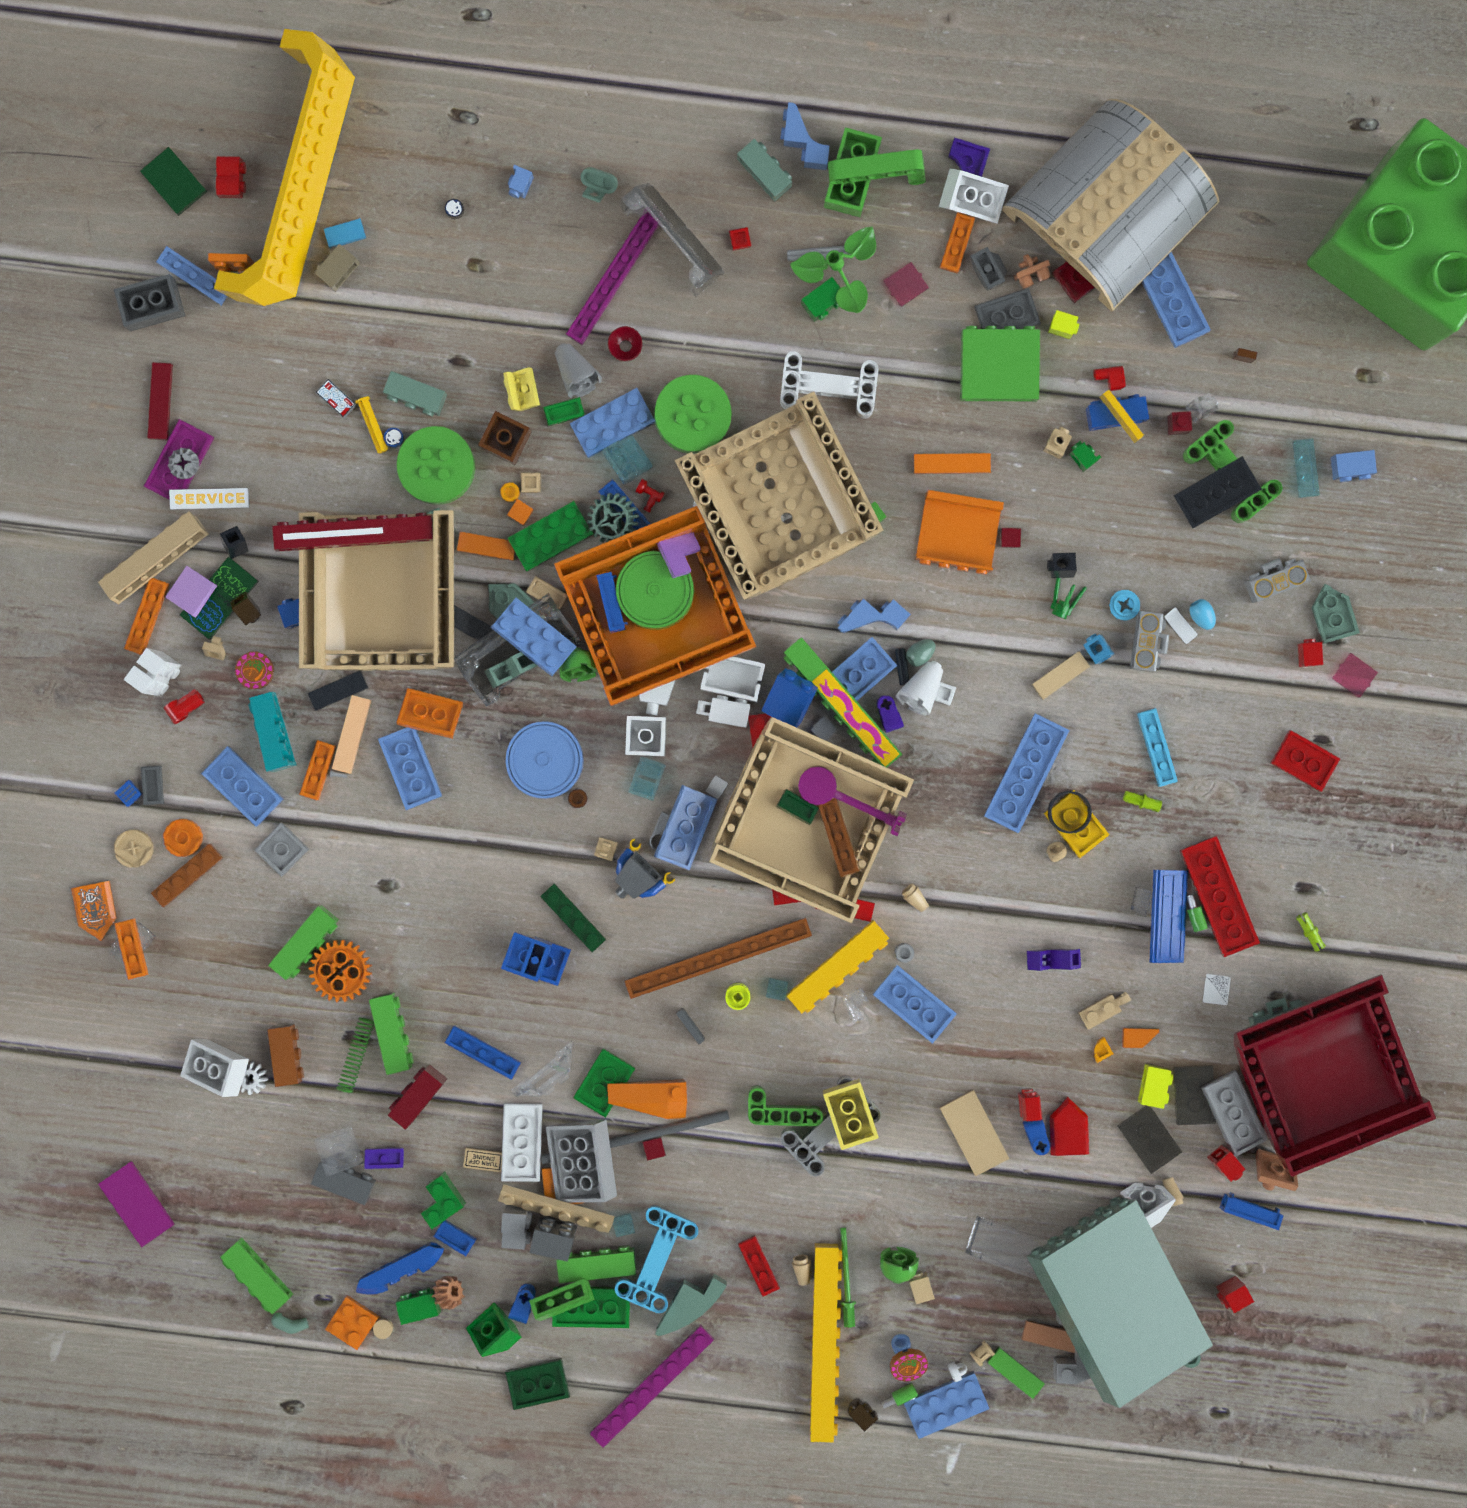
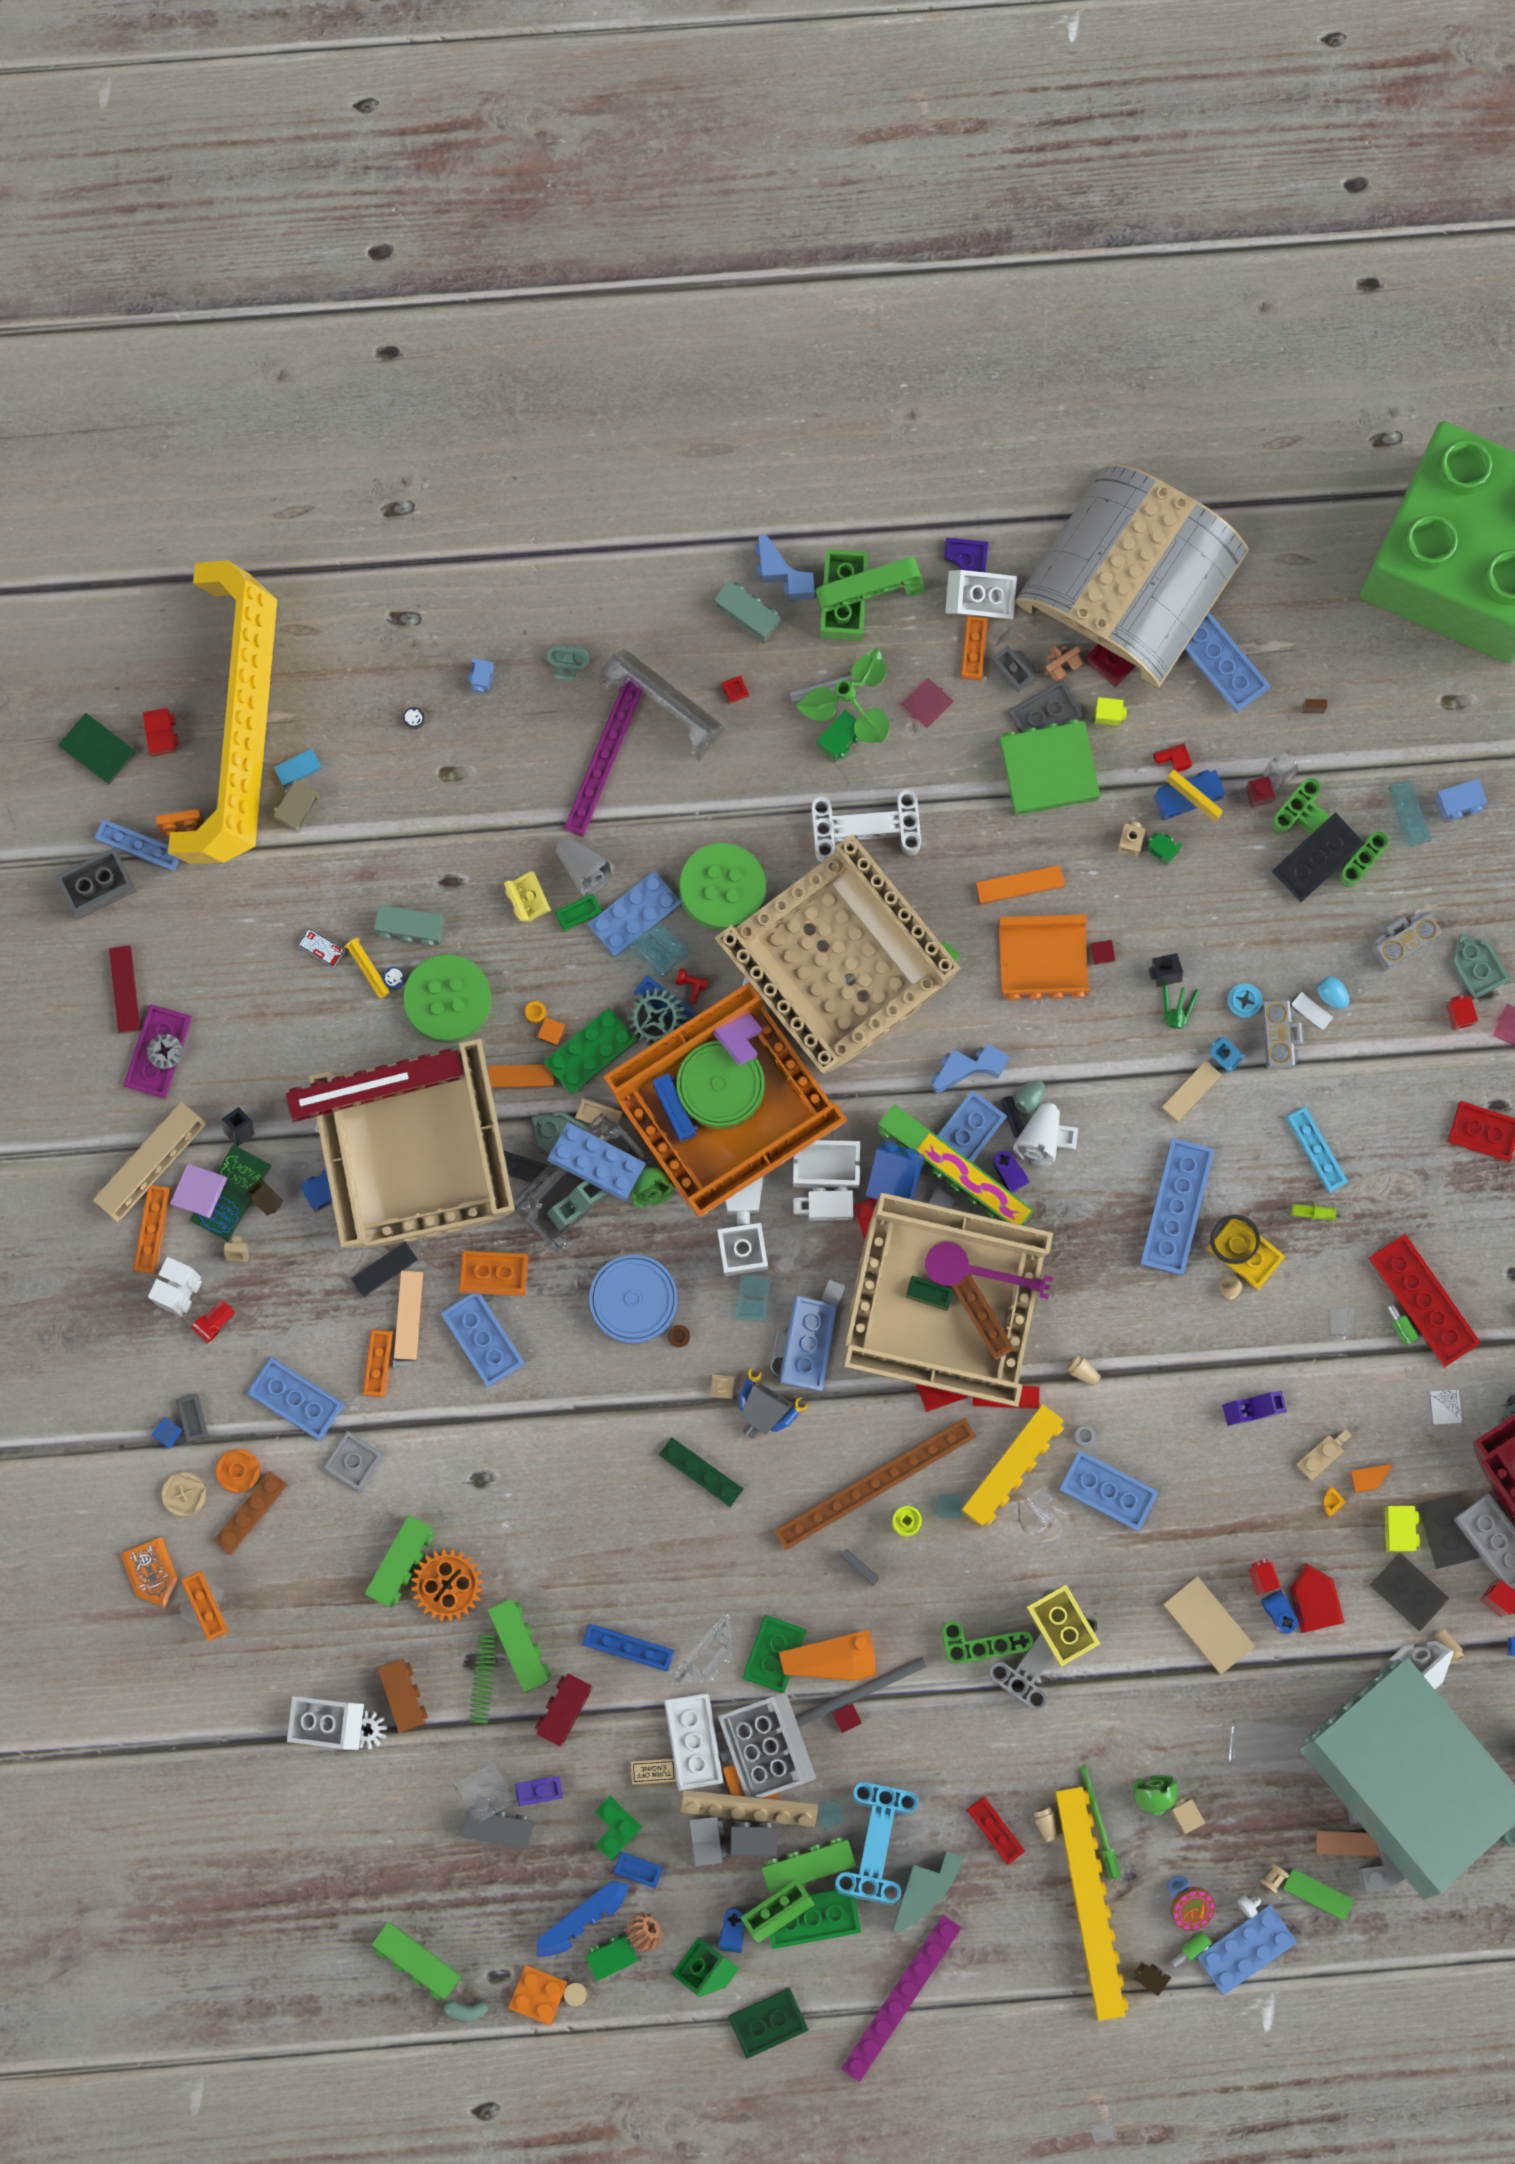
camera: 15 degrees left, 10 degrees down
magenta tile [98,1161,175,1248] -> none
white tile [169,488,249,510] -> none
dark orange tile [235,651,274,689] -> none
teal wedge [248,692,297,772] -> none
reddish brown brick [478,411,532,466] -> none
blue bracket [501,932,571,986] -> none
tan tile [521,473,541,493] -> none
dark red piece [608,326,643,362] -> none
piece [1149,870,1188,963] -> none

